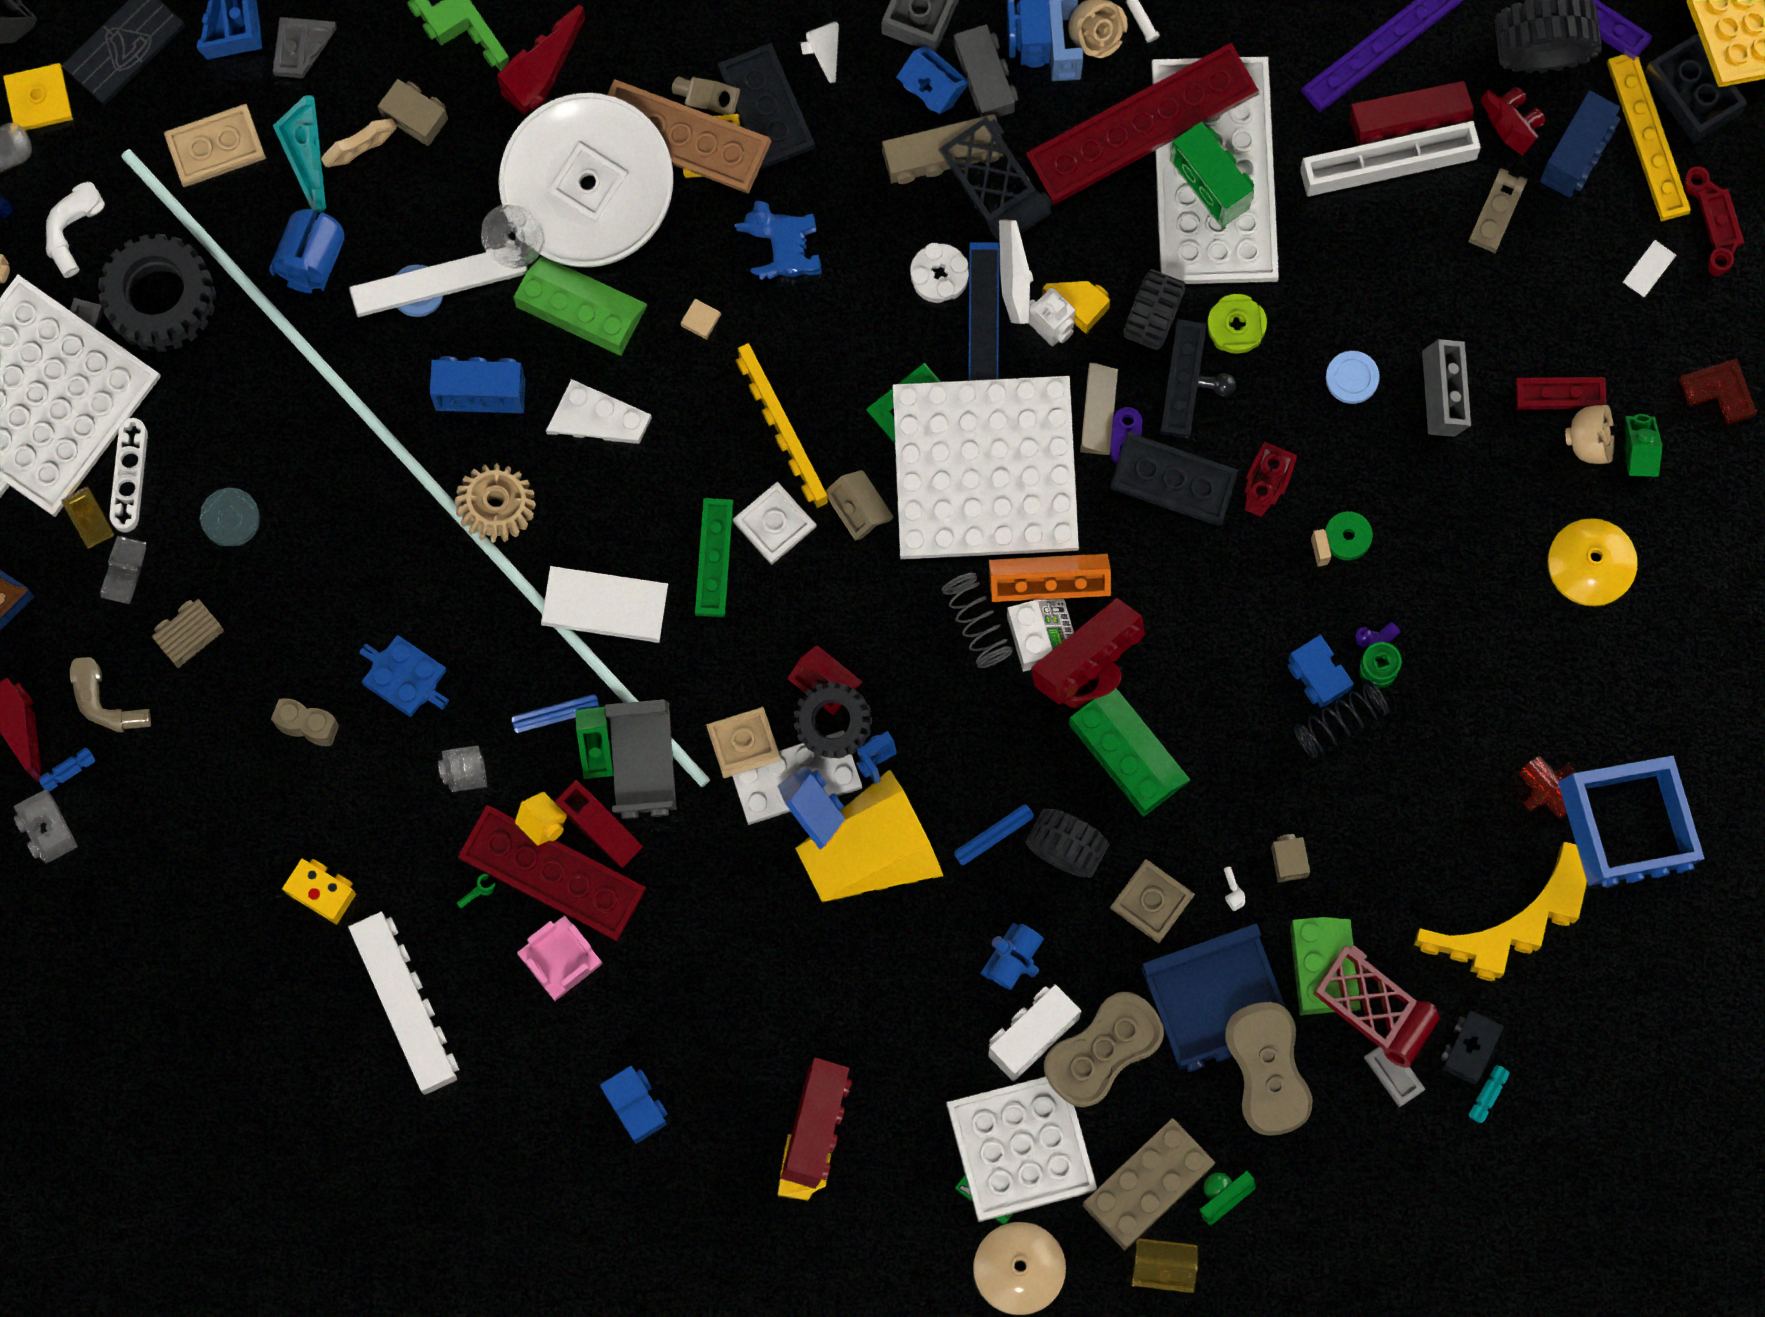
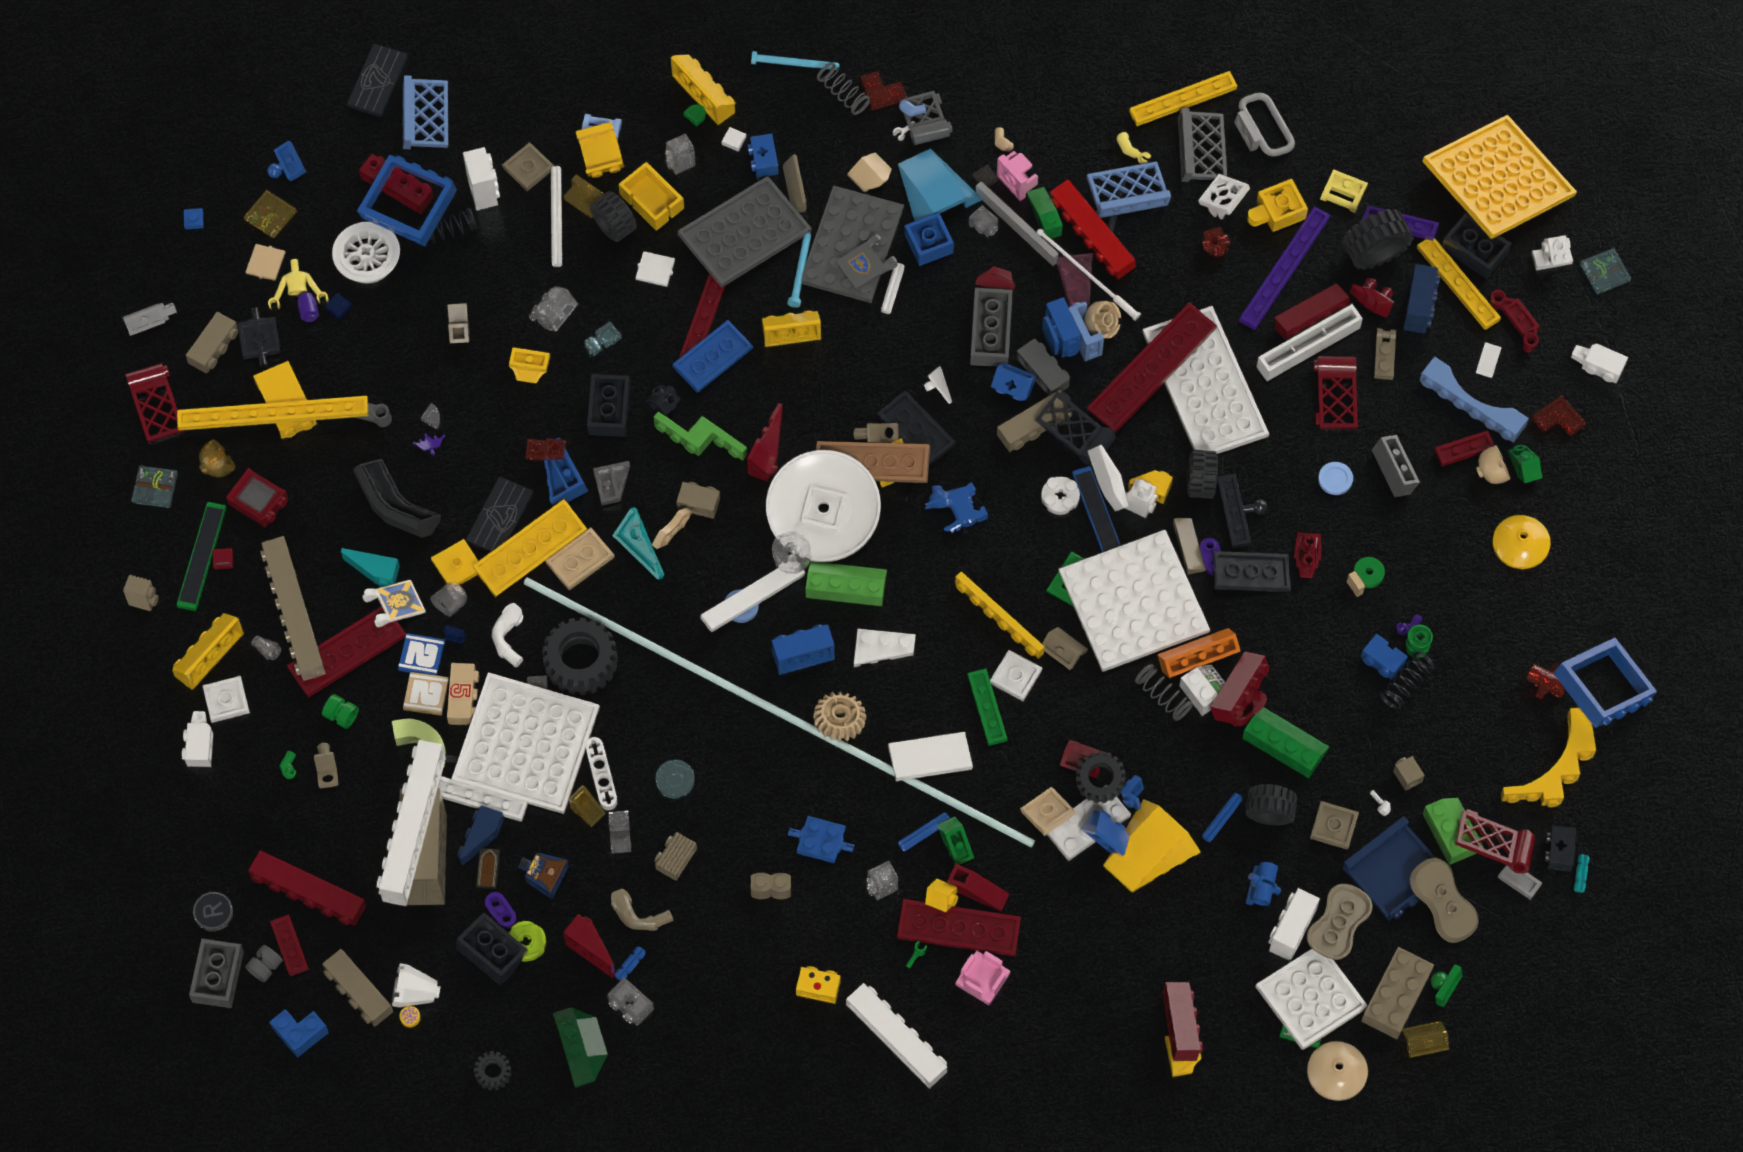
camera: 20 degrees left, 10 degrees down
blue cylinder [269,209,344,294] -> none
blue brick [600,1066,668,1144] -> none
dark grey panel [605,699,677,819] -> none
tan tile [681,299,721,340] -> none
green brick [1170,122,1254,228] -> none
lime plate [1207,294,1267,354] -> none
none -> yellow plate [472,499,587,597]
none -> dark red piece [1313,356,1358,429]
none -> medium blue arch [1420,357,1529,443]

